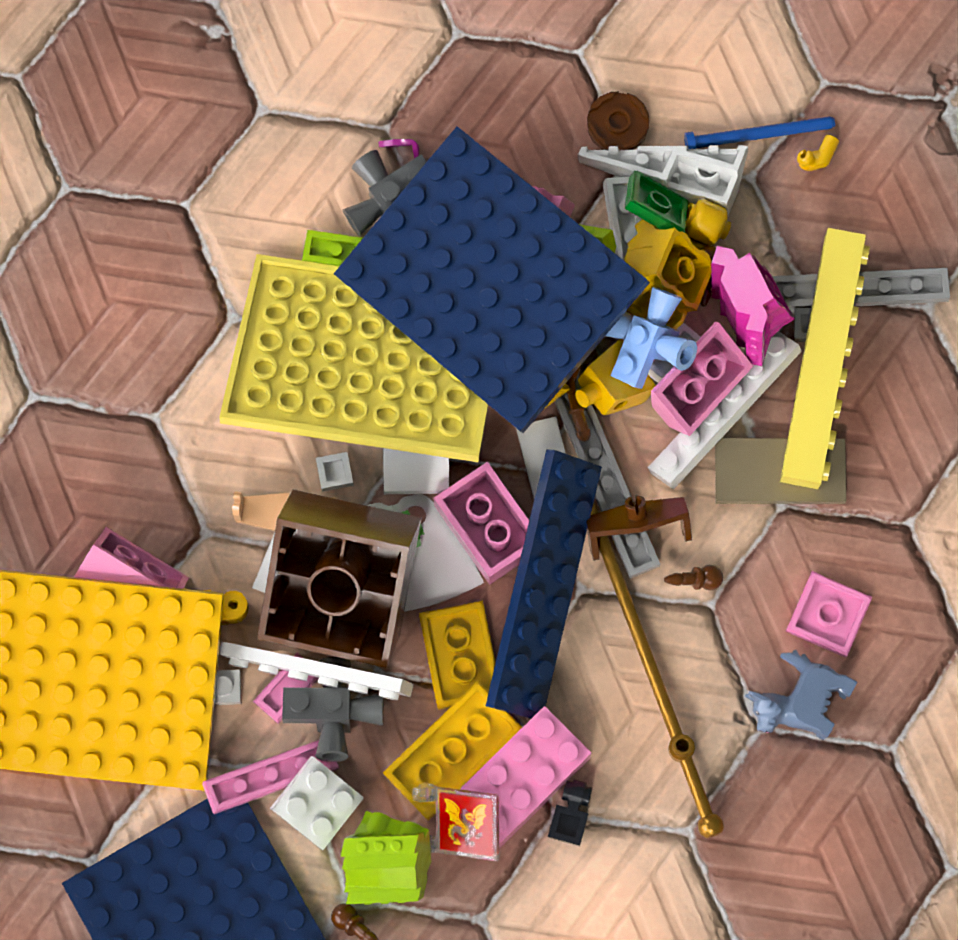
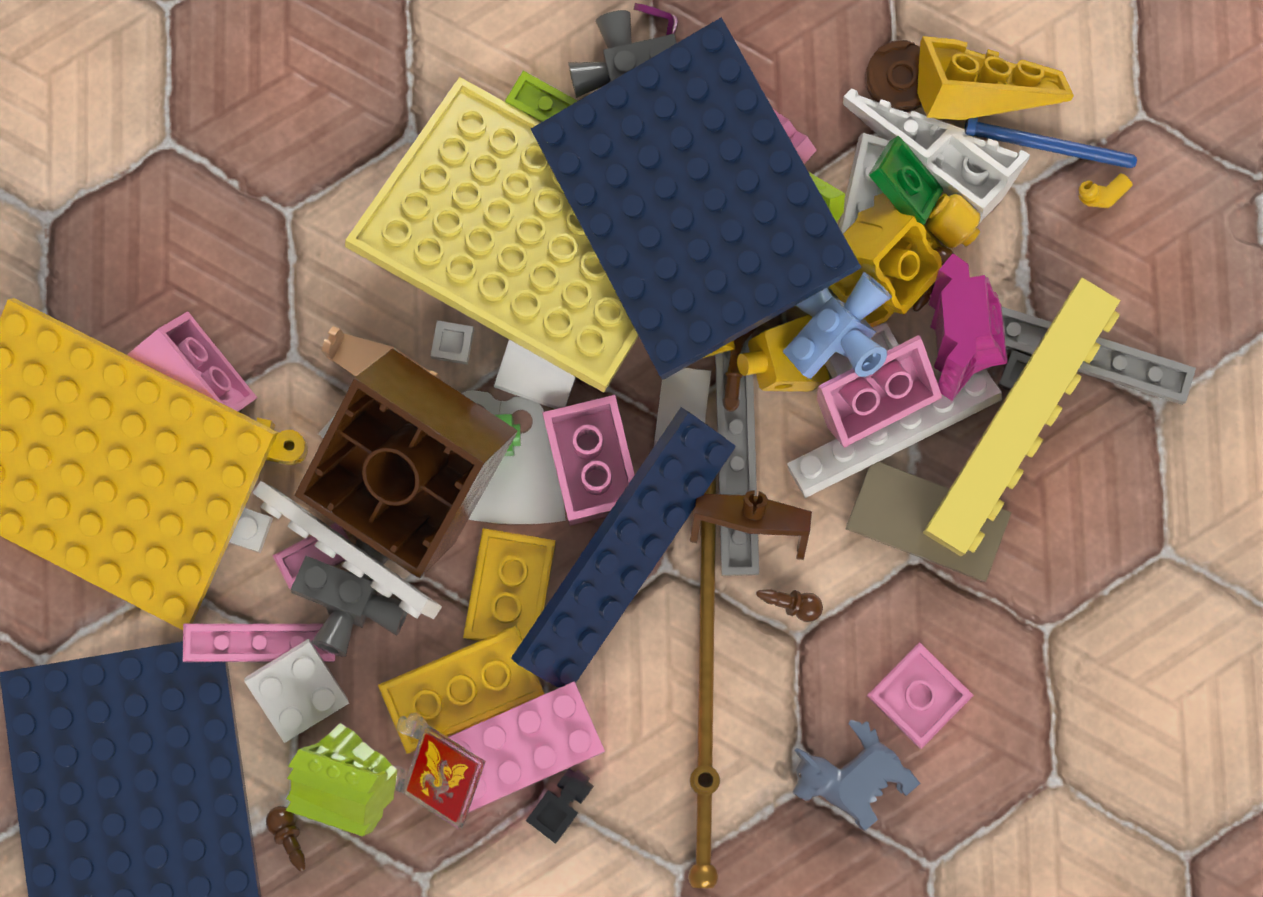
camera: 20 degrees right, 5 degrees up
none -> yellow wedge [917,36,1074,120]

